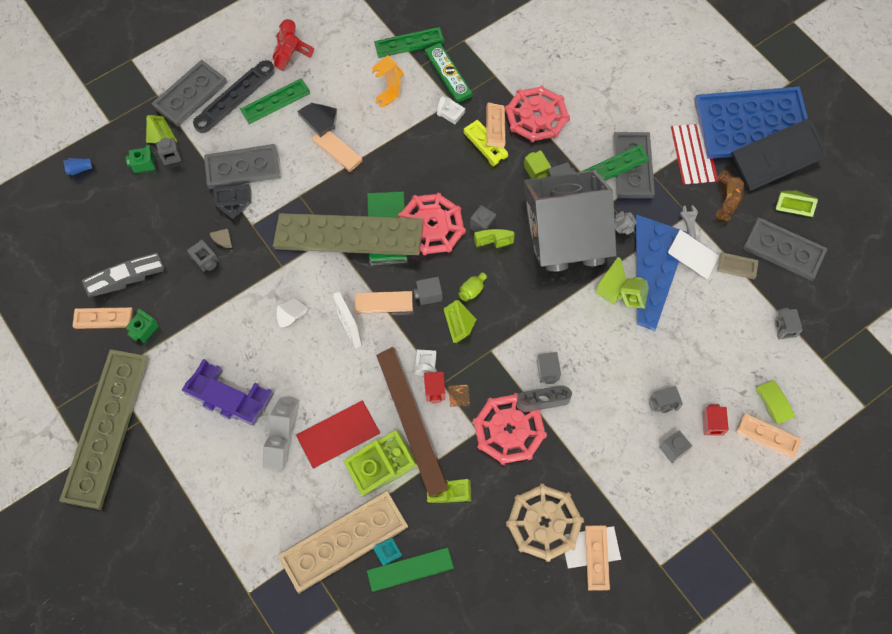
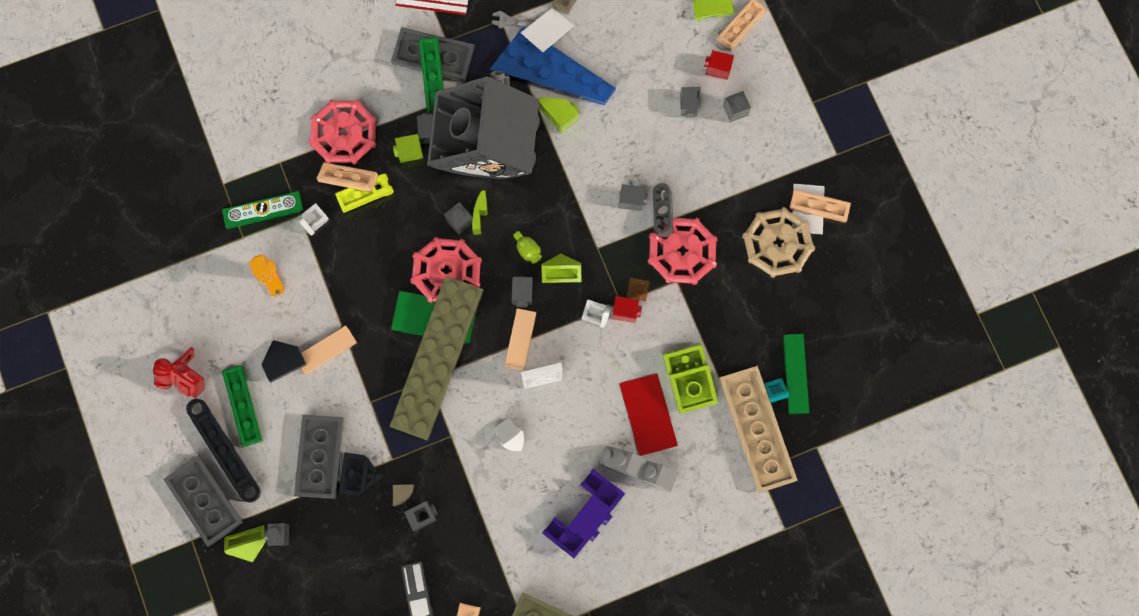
camera: 80 degrees left, 10 degrees up
green brick [125,309,159,343] -> none
green brick [126,145,156,173] -> none
green tile [374,27,444,58] -> none
reddish brown tile [376,347,450,498] -> none
lime slope [427,479,471,503] -> none
lime slope [620,277,649,309] -> none

